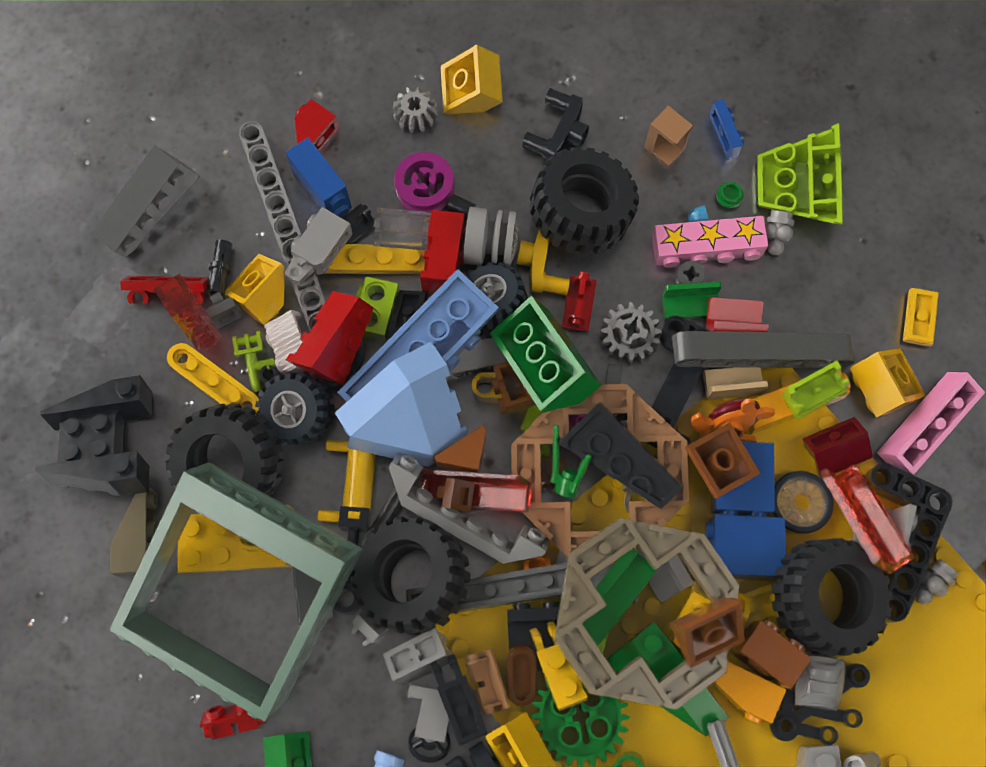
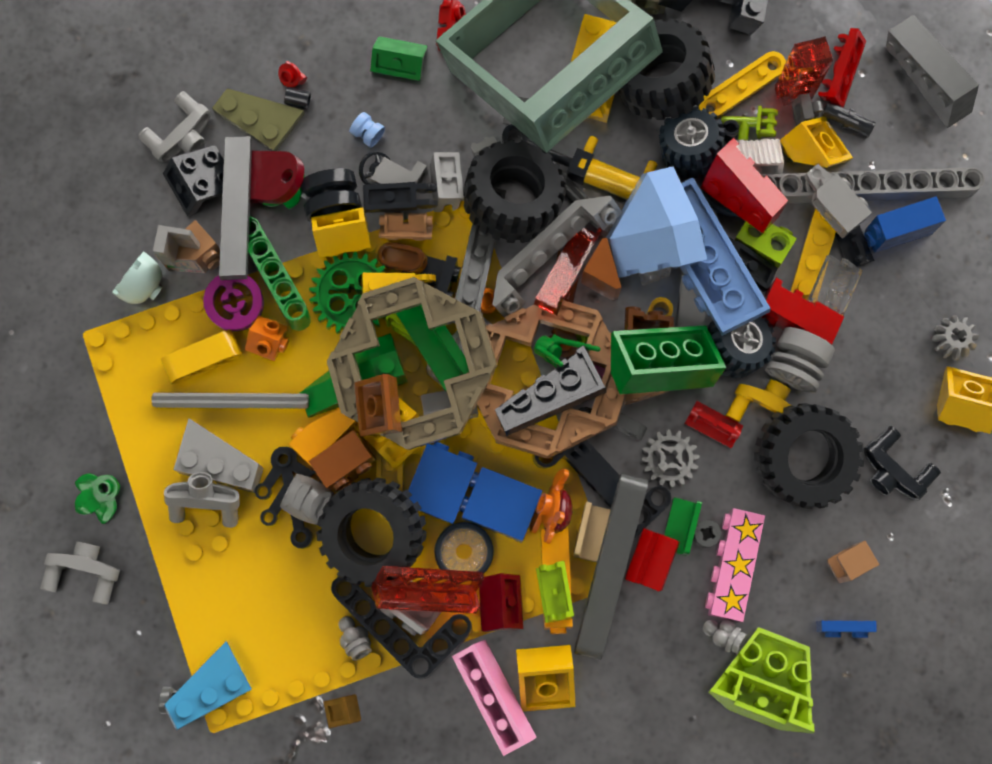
camera: 110 degrees right, 5 degrees up
red slope [294,99,339,151] -> none
magenta wheel [394,152,455,216] -> none
reddish brown tile [436,478,475,512] -> none
black hinge [446,194,476,221] -> none
dark orange slope [685,423,760,500] -> none
dark azure hinge [688,205,709,222] -> none
green plate [716,182,744,208] -> none
yellow plate [903,288,939,347] -> none

